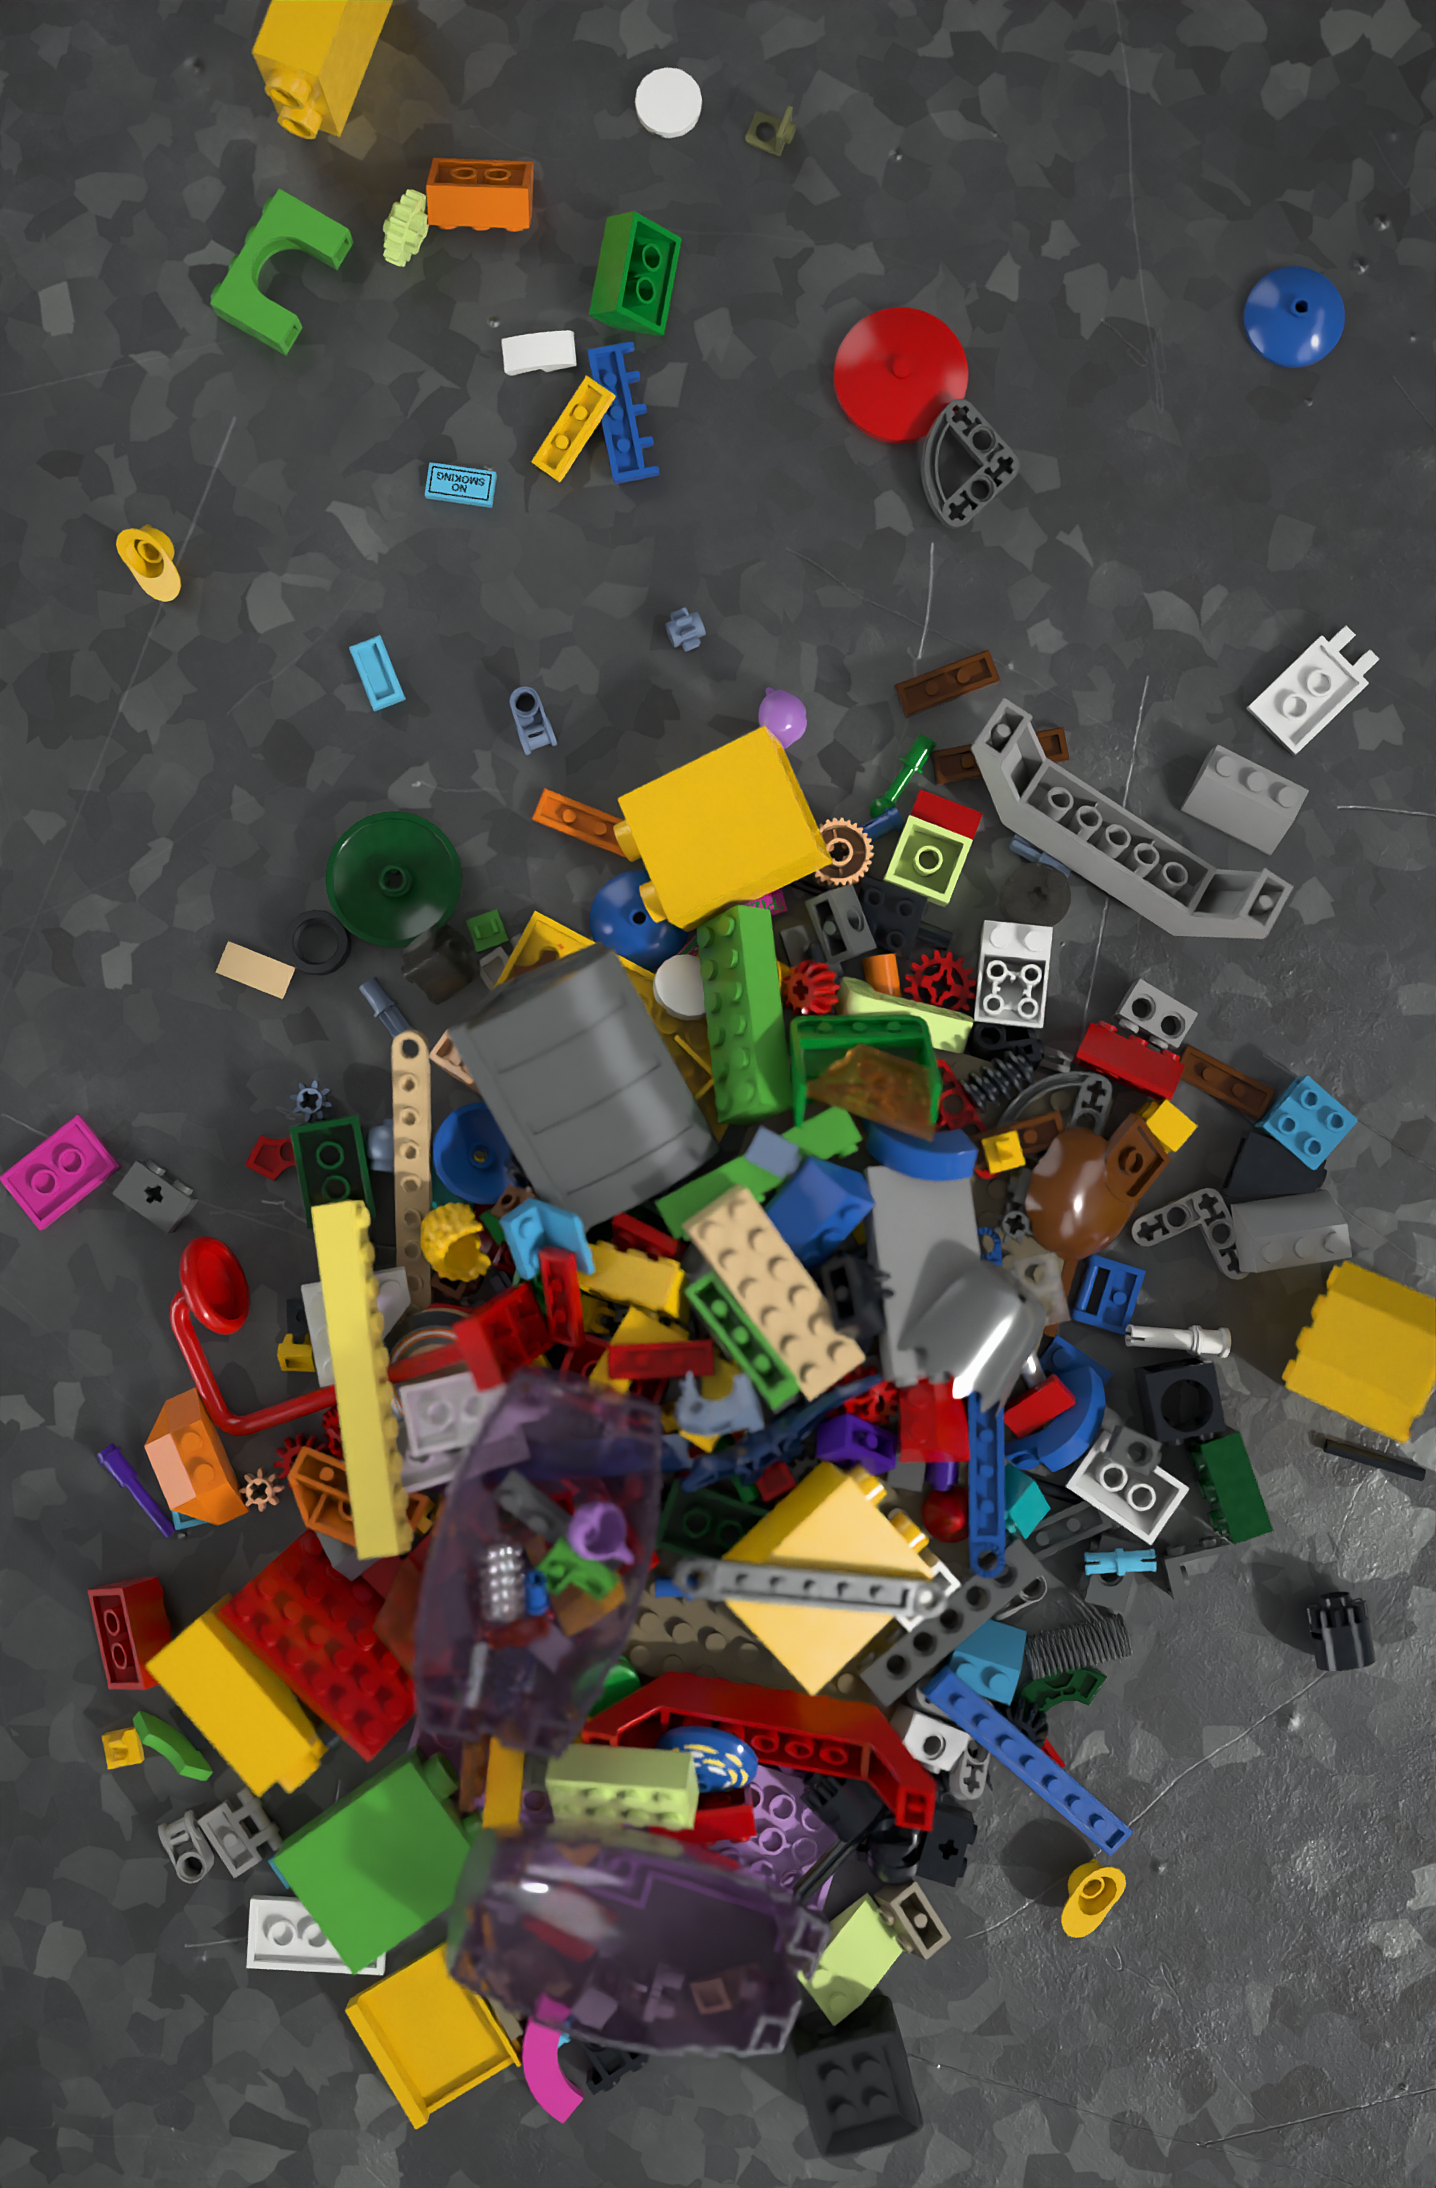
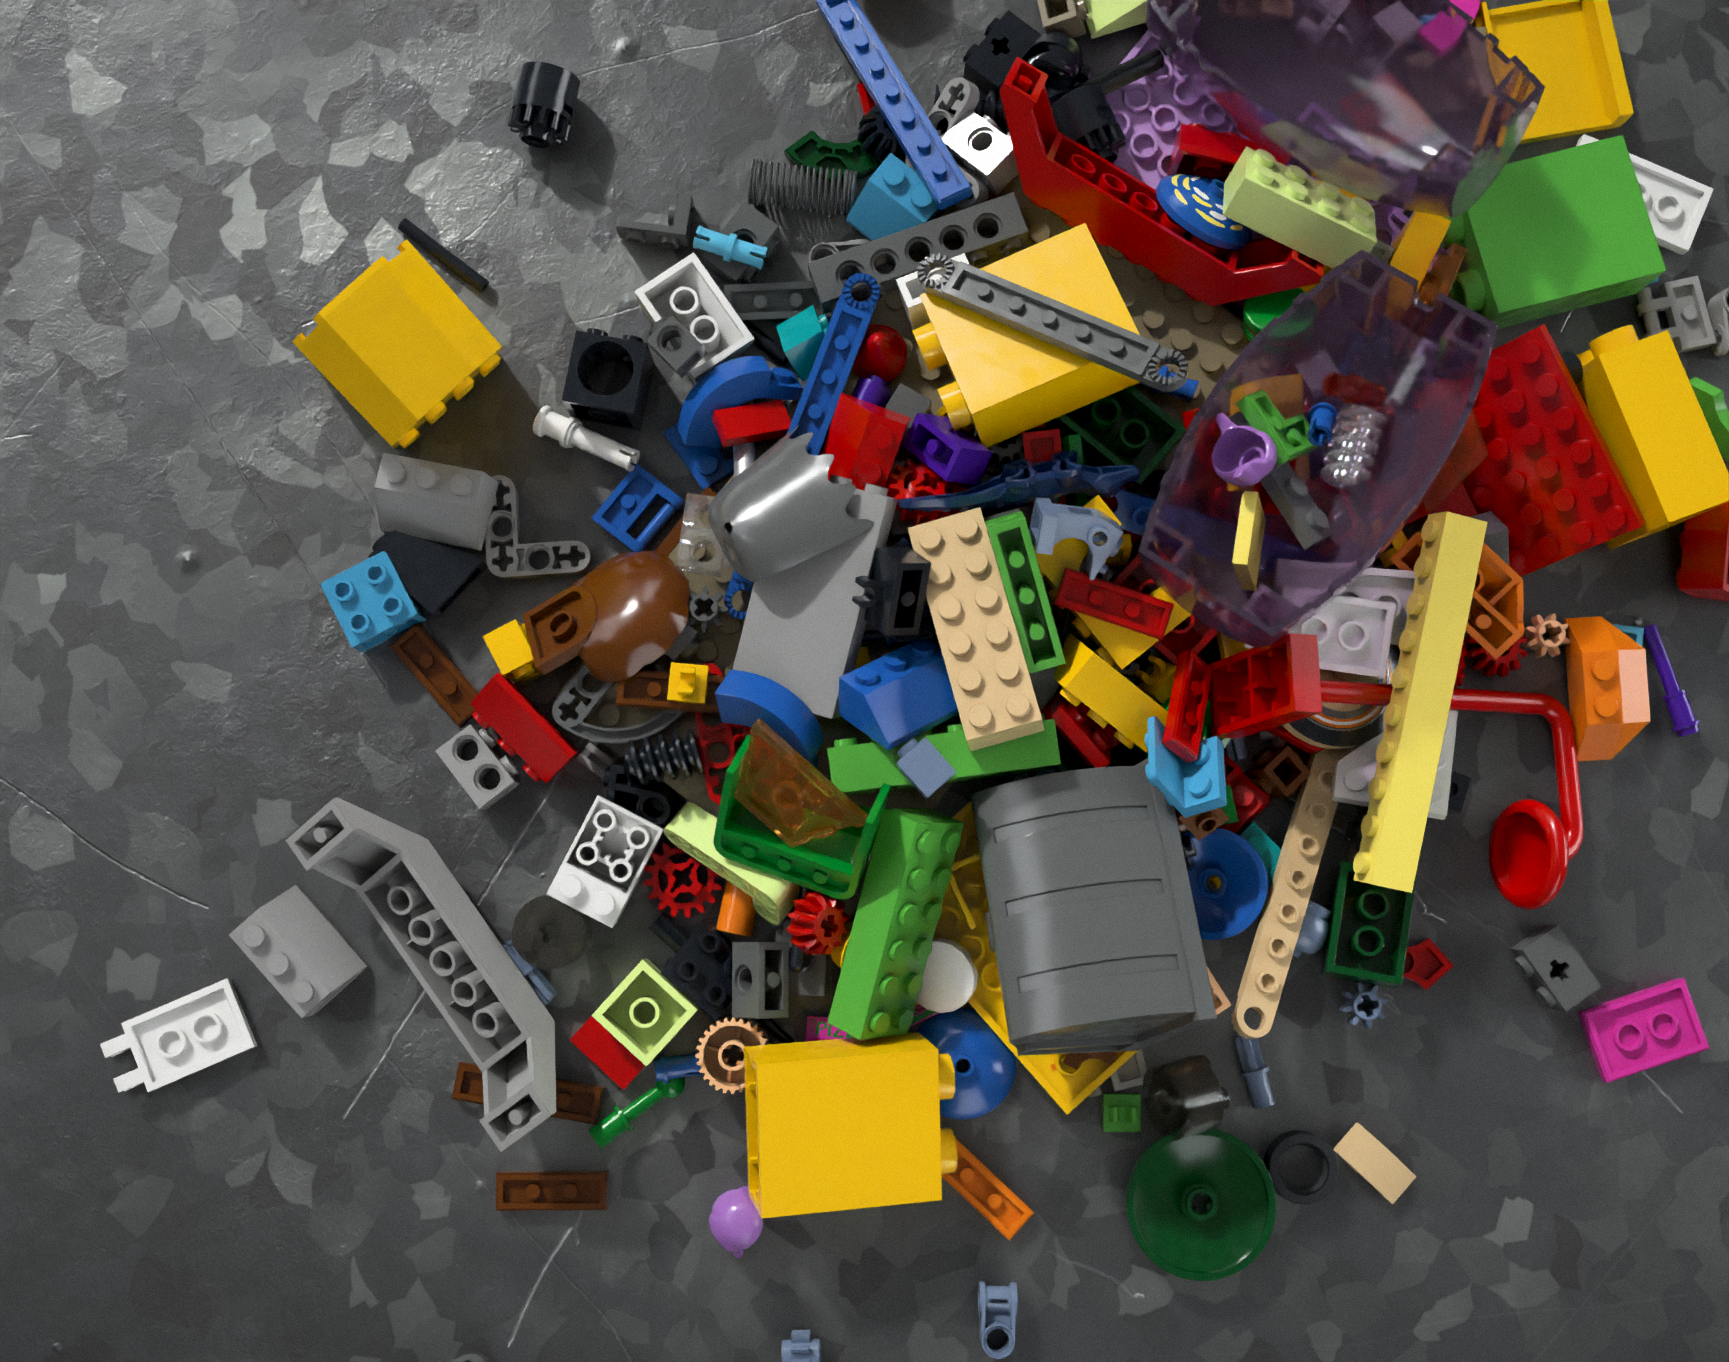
camera: 155 degrees left, 5 degrees down
yellow tile [277,1333,316,1372] -> none
yellow hair [420,1202,490,1282] -> none
dark green brick [1185,1425,1274,1544] -> none
none -> light yellow tile [1232,491,1266,591]

